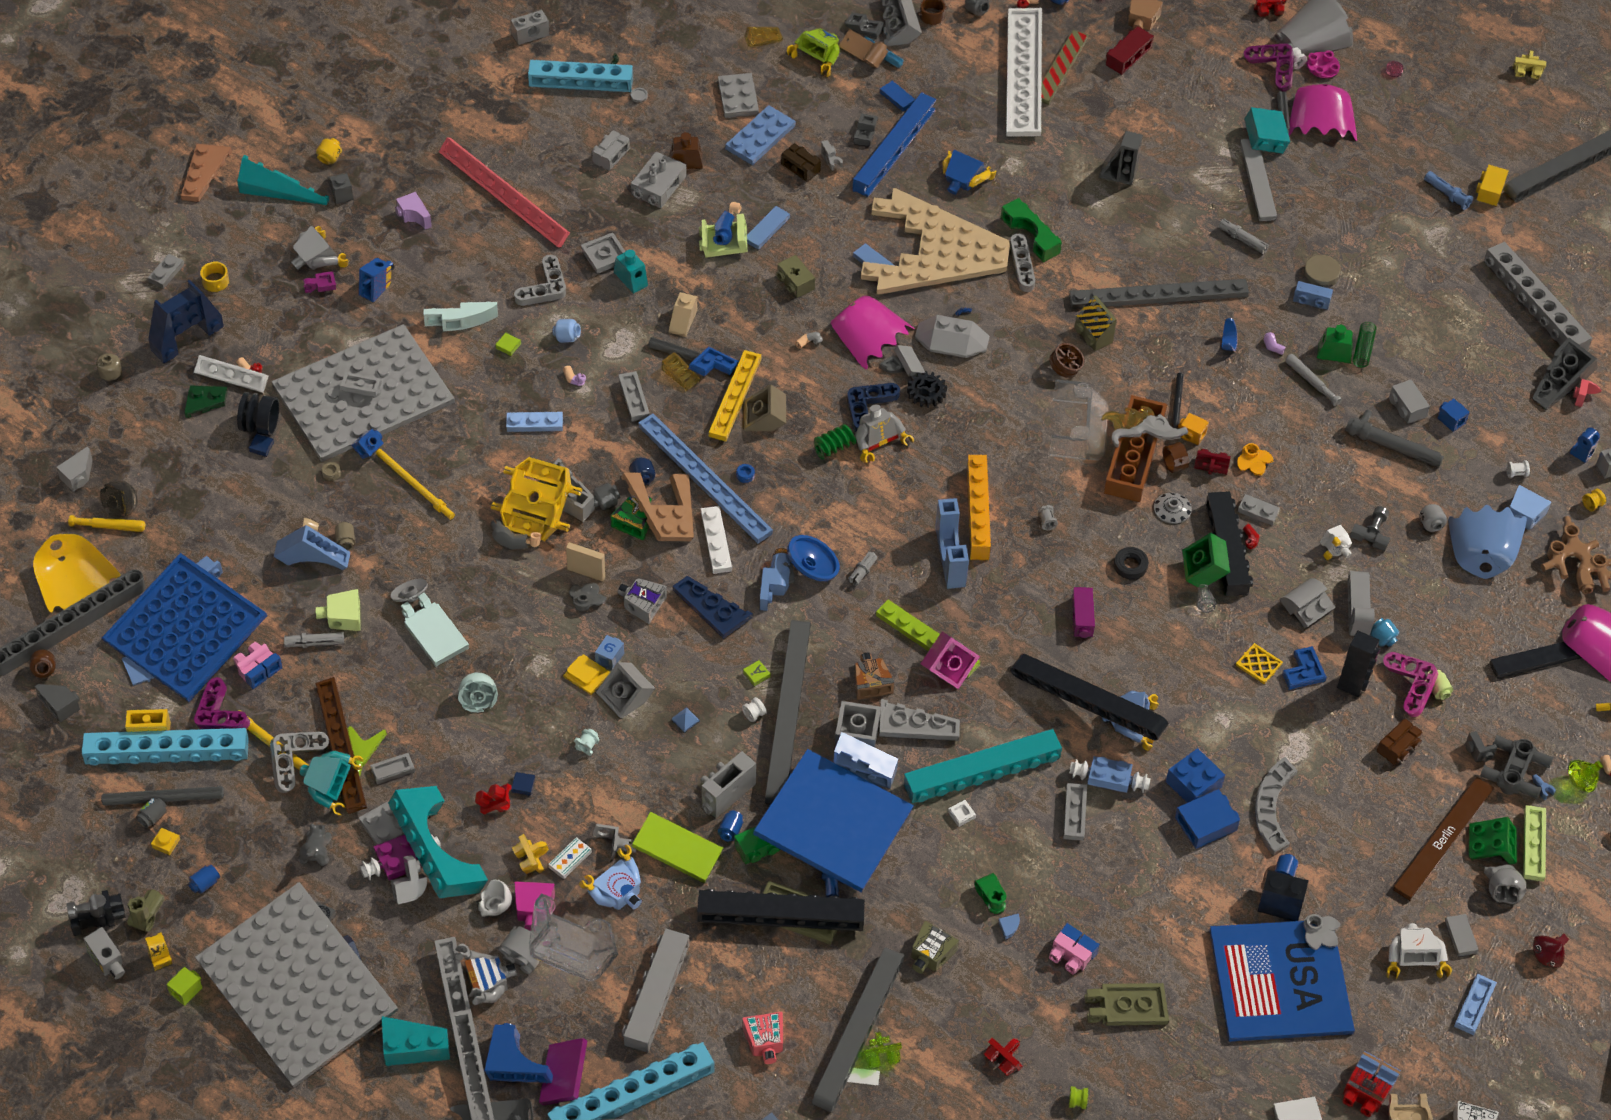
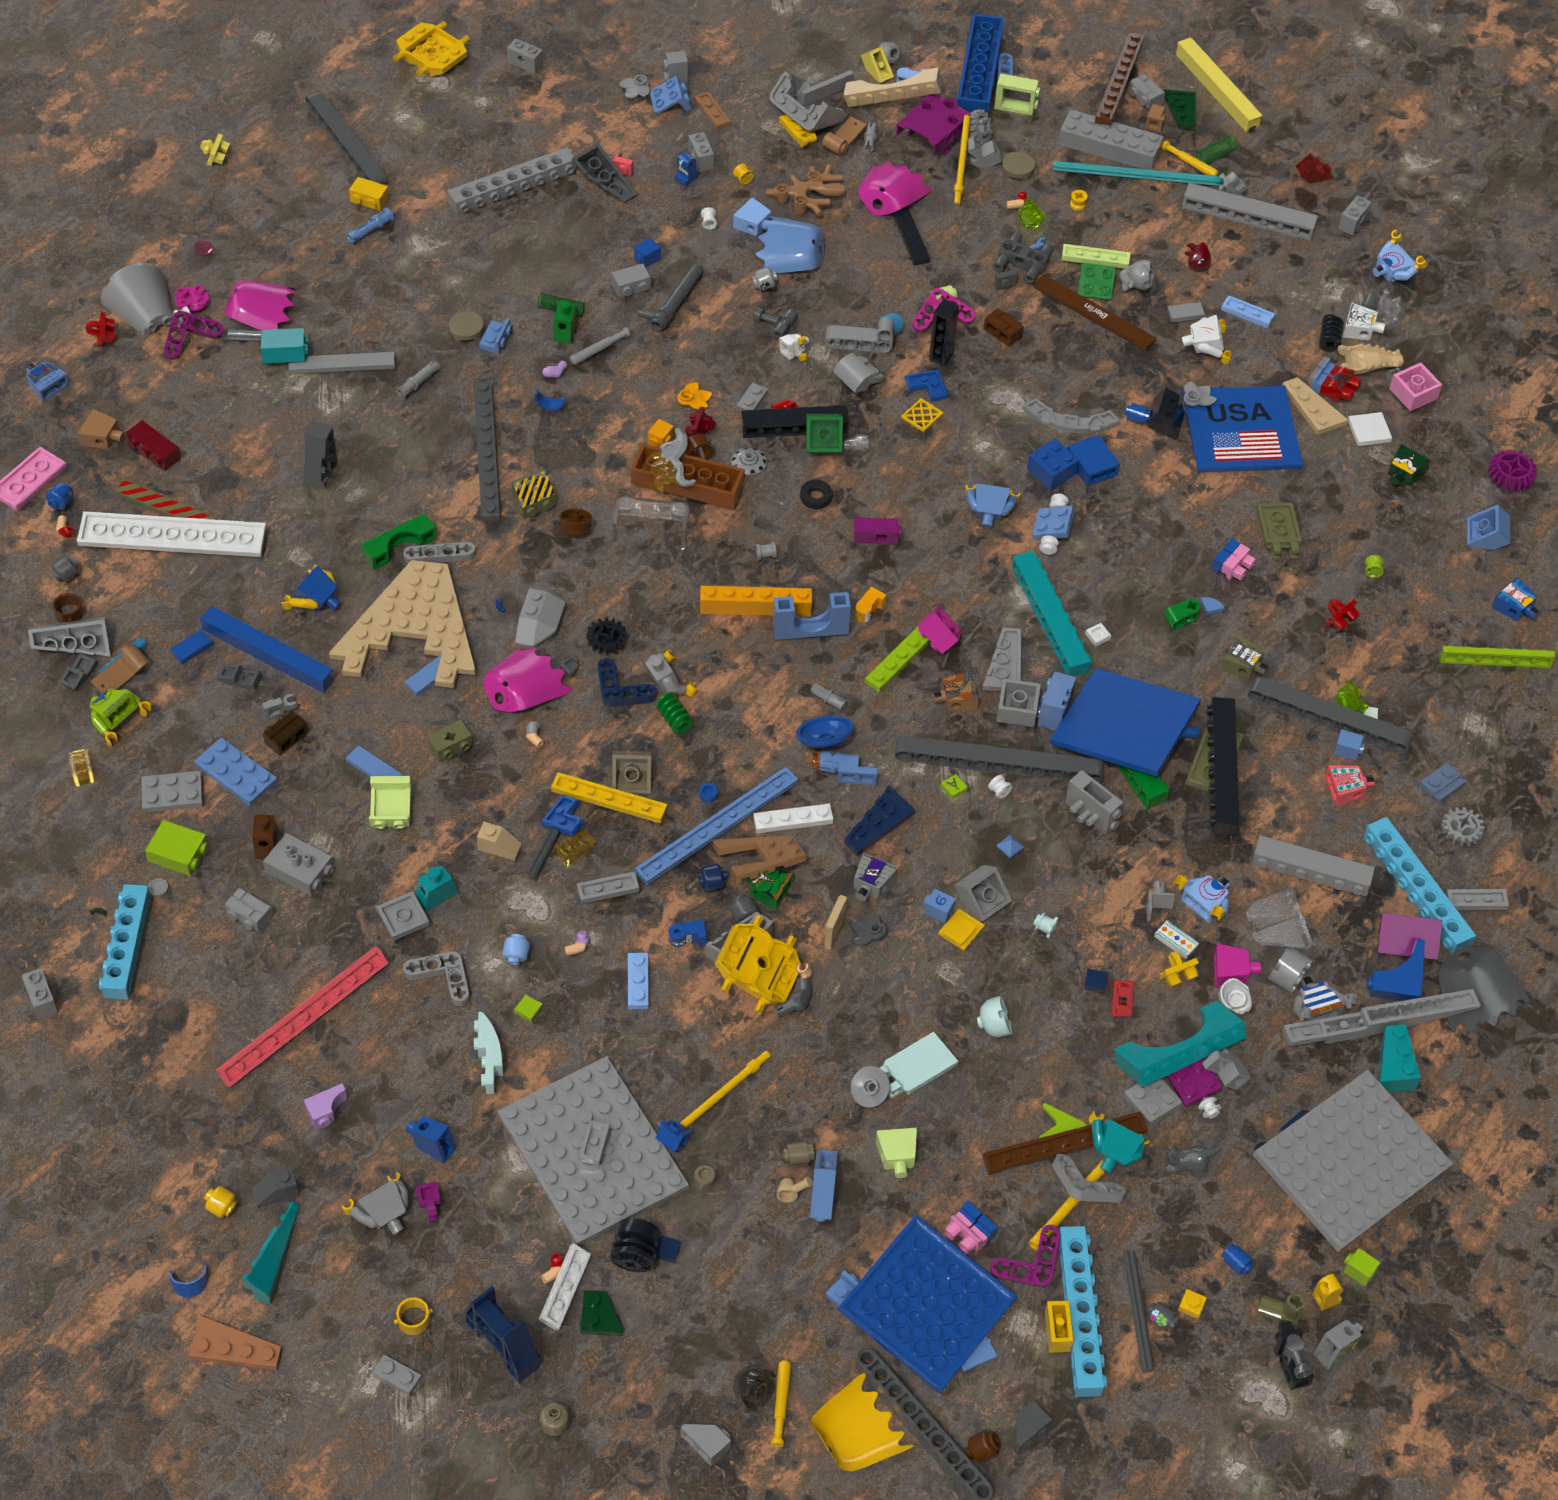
camera: 90 degrees left, 0 degrees up
light grey pin [284,632,344,648] -> none
light grey tile [370,753,415,785] -> none
lime tile [632,812,723,883] -> none
blue arm [713,202,742,245] -> none
blue brick [718,810,743,841] -> none
light grey tile [894,345,925,377] -> none
black beam [1010,654,1169,741] -> none
light grey plate [1063,783,1087,841] -> none
black bar [1171,373,1184,429] -> none
none -> lime brick [145,820,209,876]
none -> blue helmet [169,1265,208,1298]
none -> blue leg [668,920,707,947]
none -> light orange leg [855,586,887,623]
none -> tan wing [1282,377,1348,435]
none -> black piece [1319,314,1344,351]
none -> medium blue brick [1334,729,1365,761]

